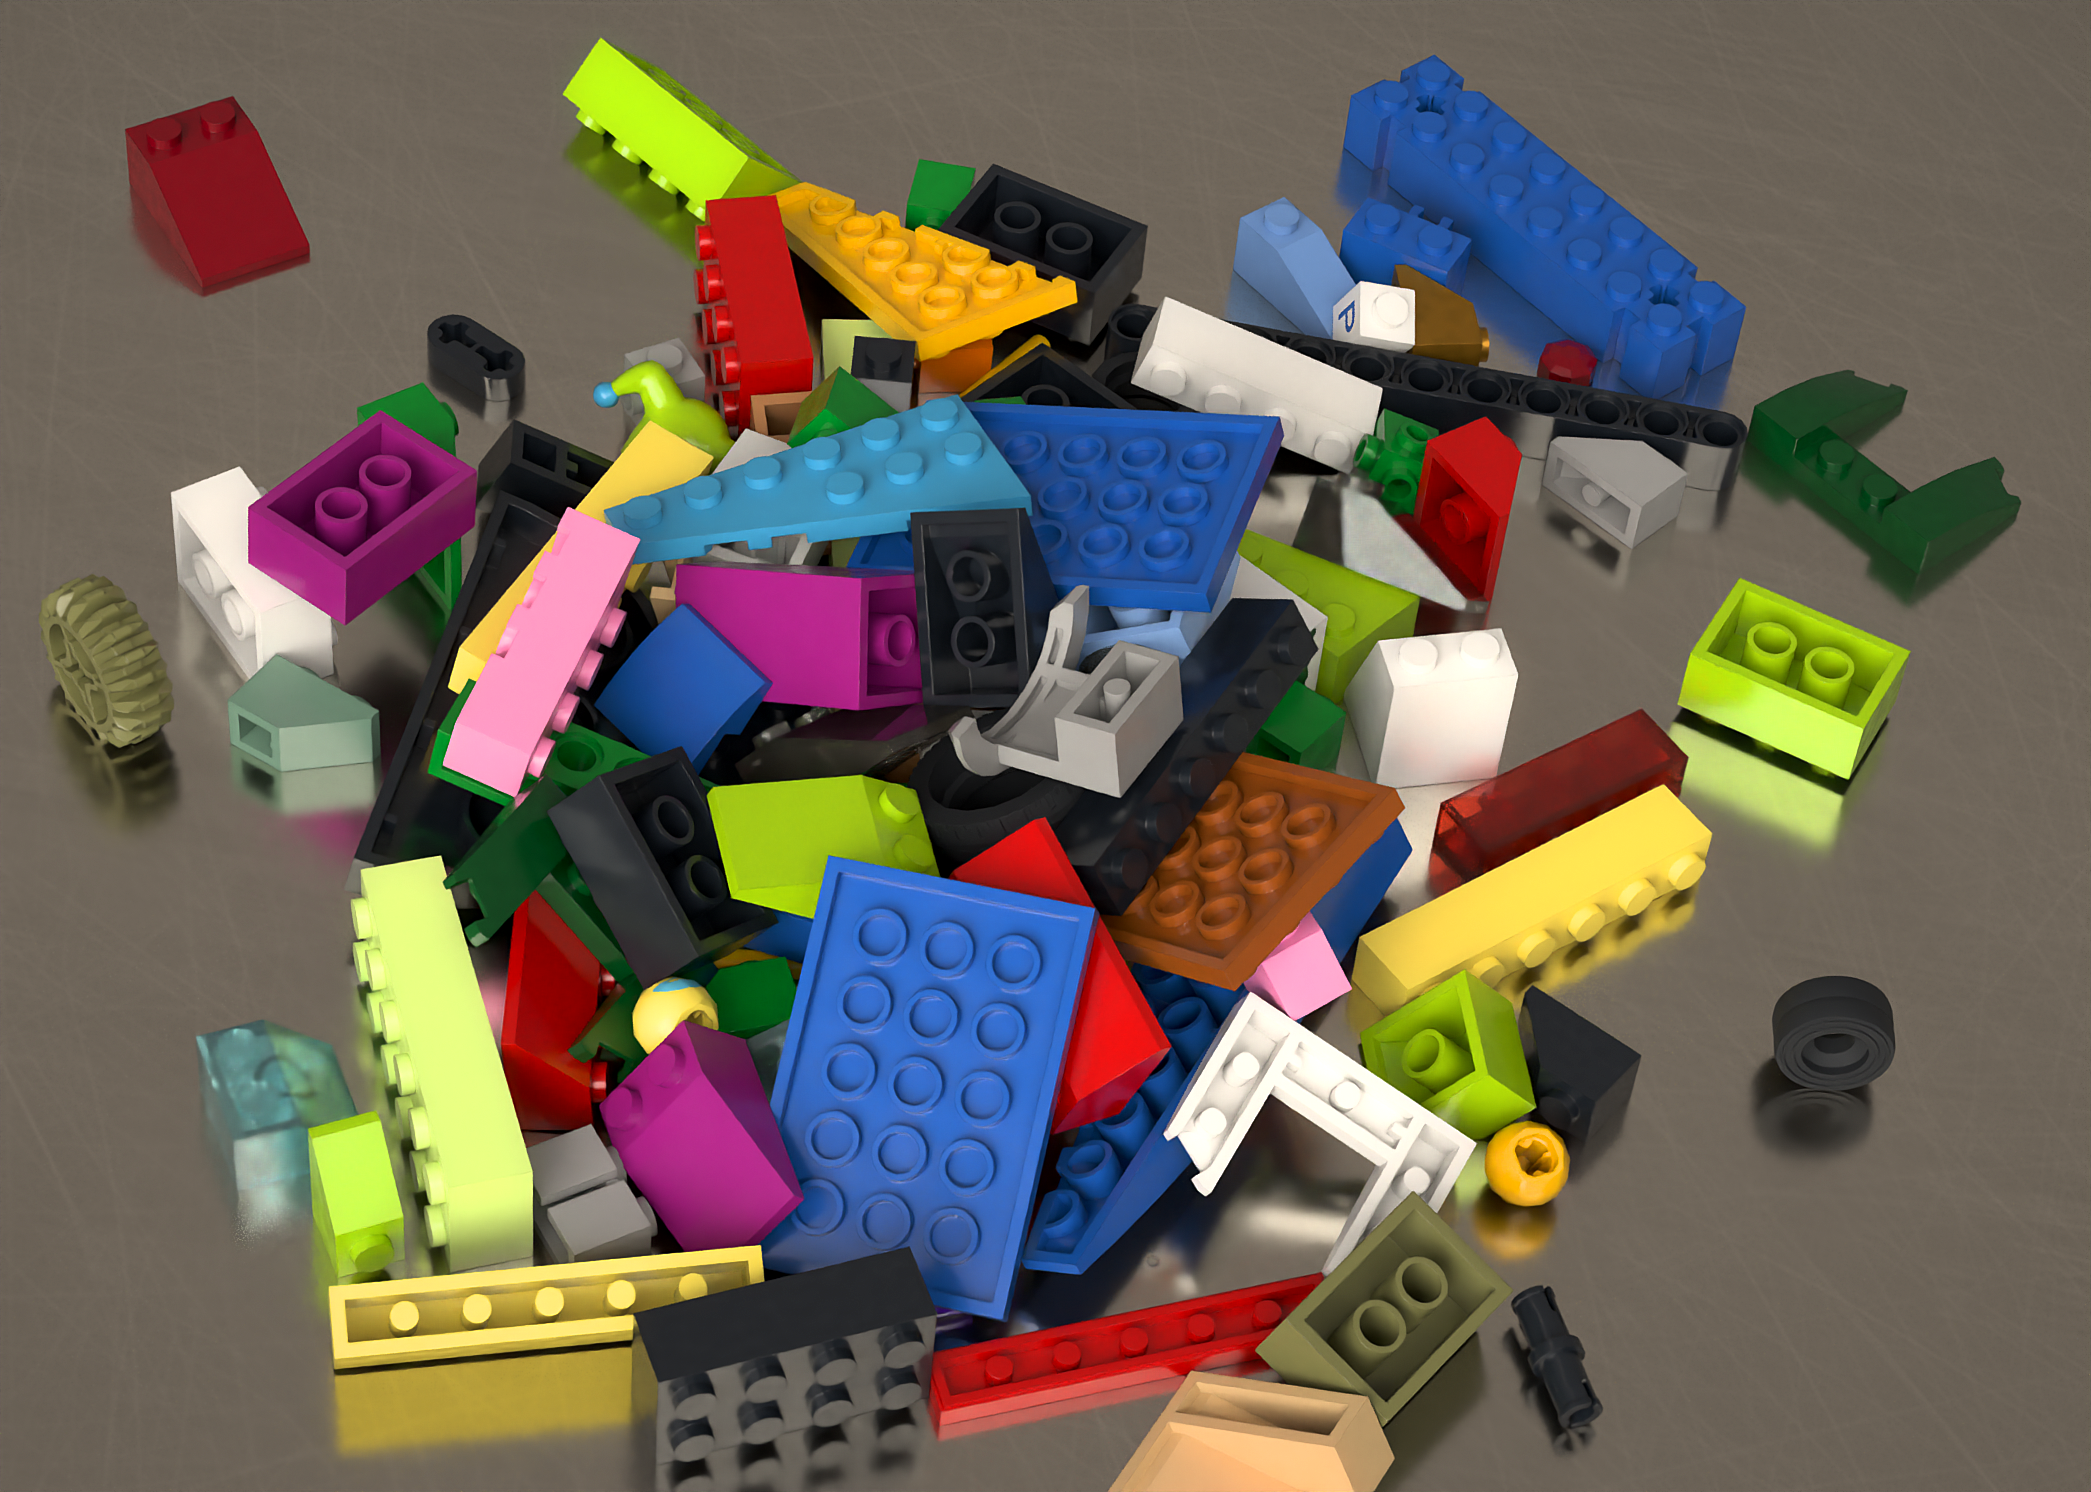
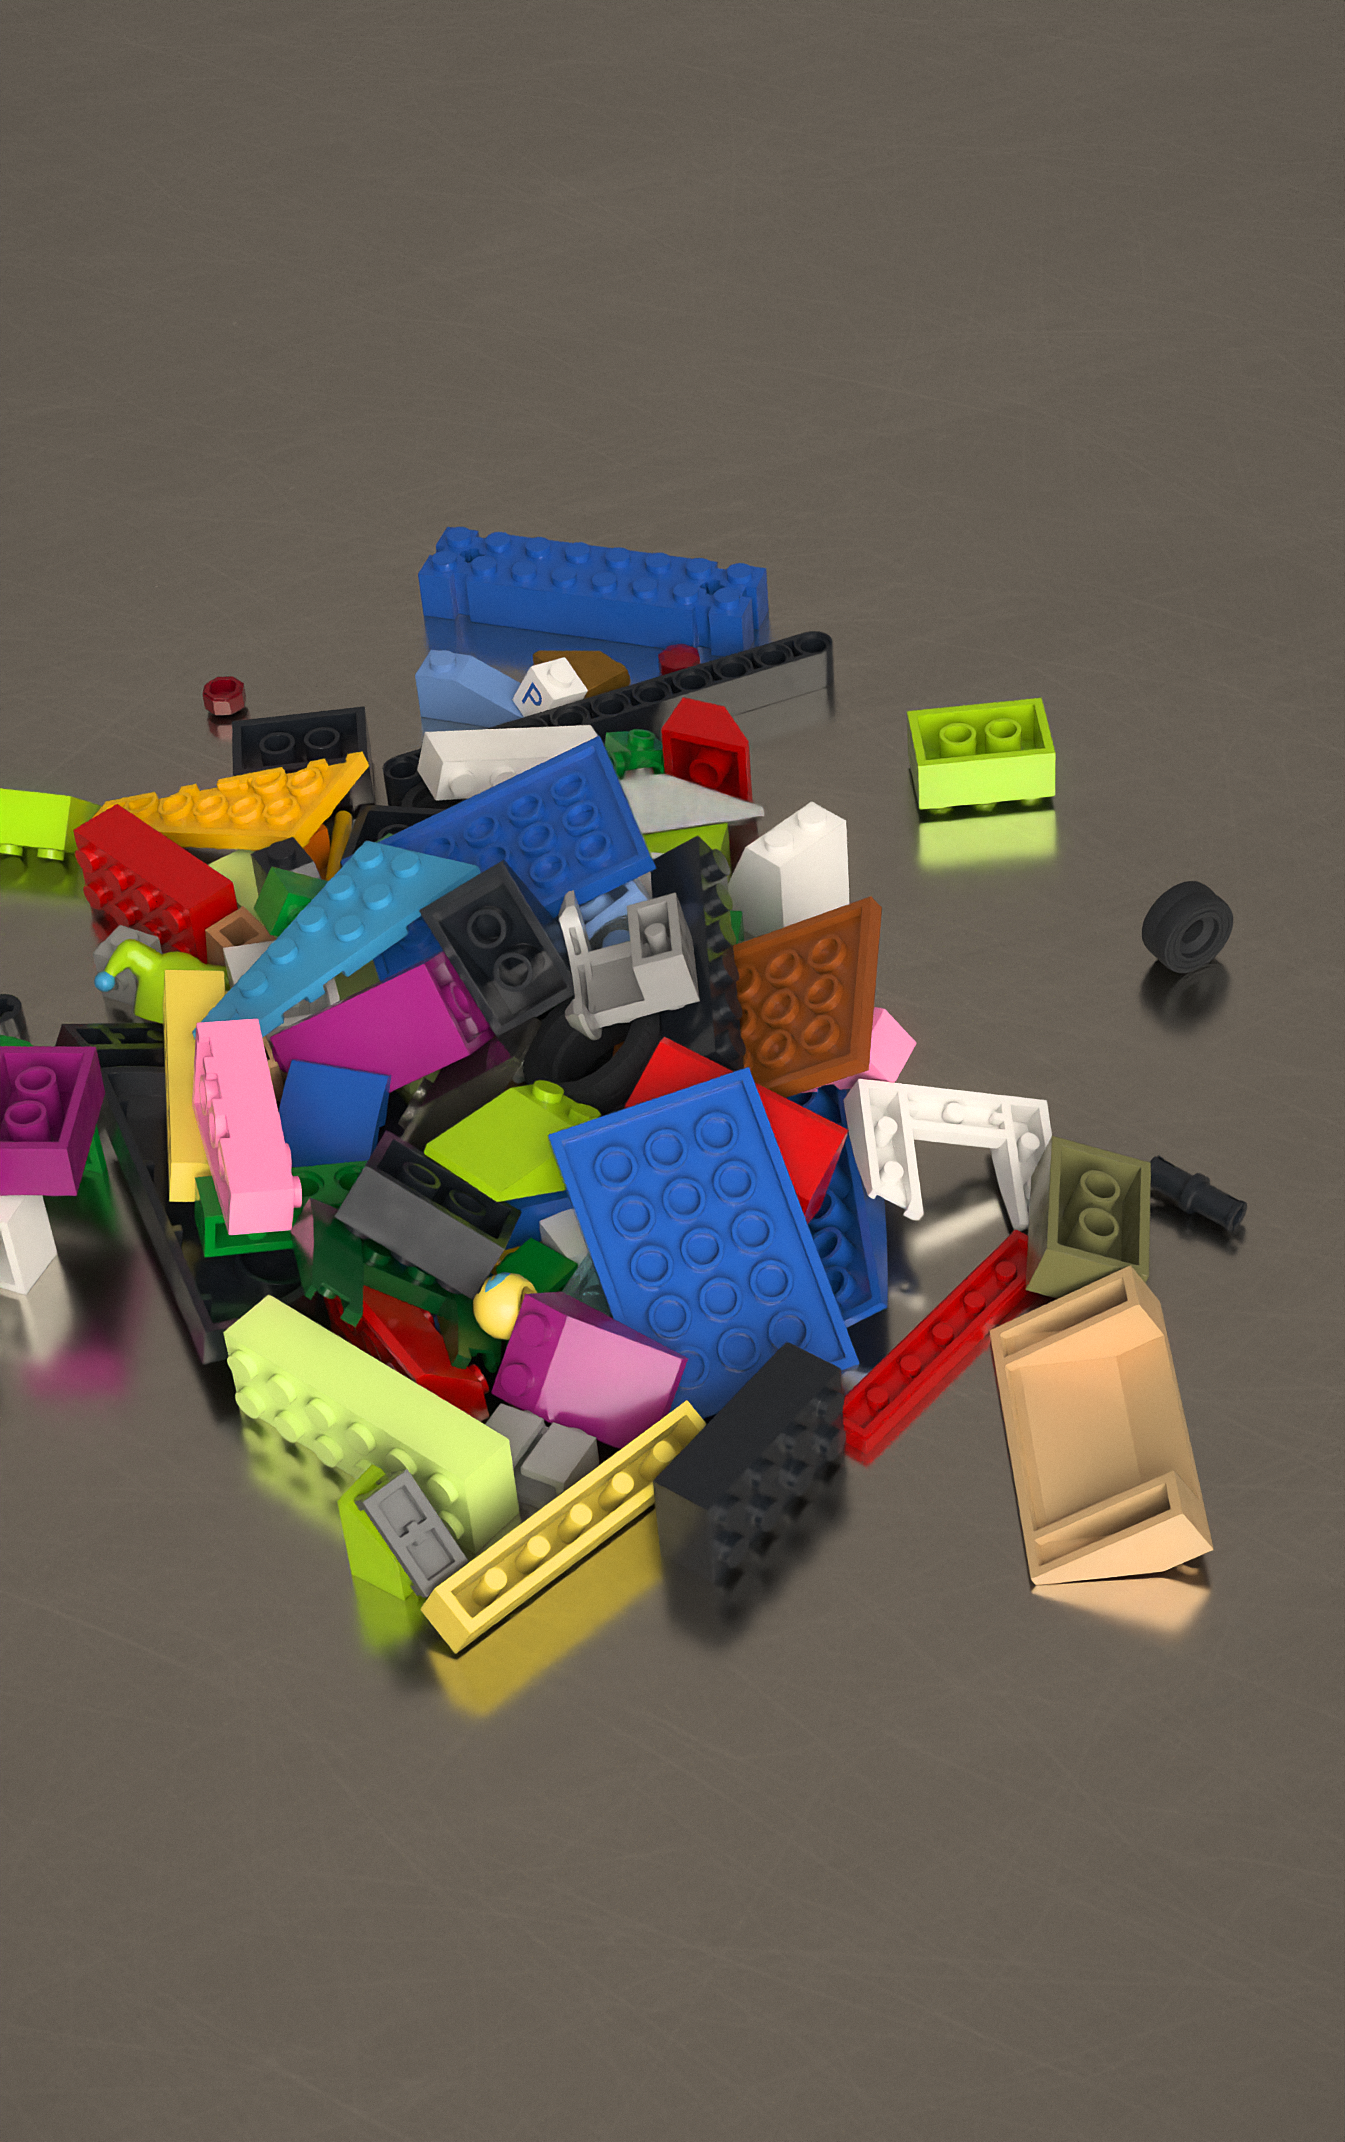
camera: 25 degrees left, 5 degrees down
clear light blue slope [196,1019,359,1192] -> none
sand green slope [227,654,381,772] -> none
green brick [905,159,976,232] -> none
blue brick [1339,197,1472,295] -> none
light yellow brick [1351,784,1713,1017] -> none
lime slope [1360,969,1536,1140] -> none
clear red brick [1432,709,1689,883] -> none
yellow piece [1484,1121,1570,1207] -> none
black slope [1517,985,1642,1144] -> none
light grey slope [1542,436,1688,549] -> none
dark green wedge [1747,369,2021,575] -> none
none -> dark red tile [202,676,246,715]
none -> hinge [353,1469,469,1598]

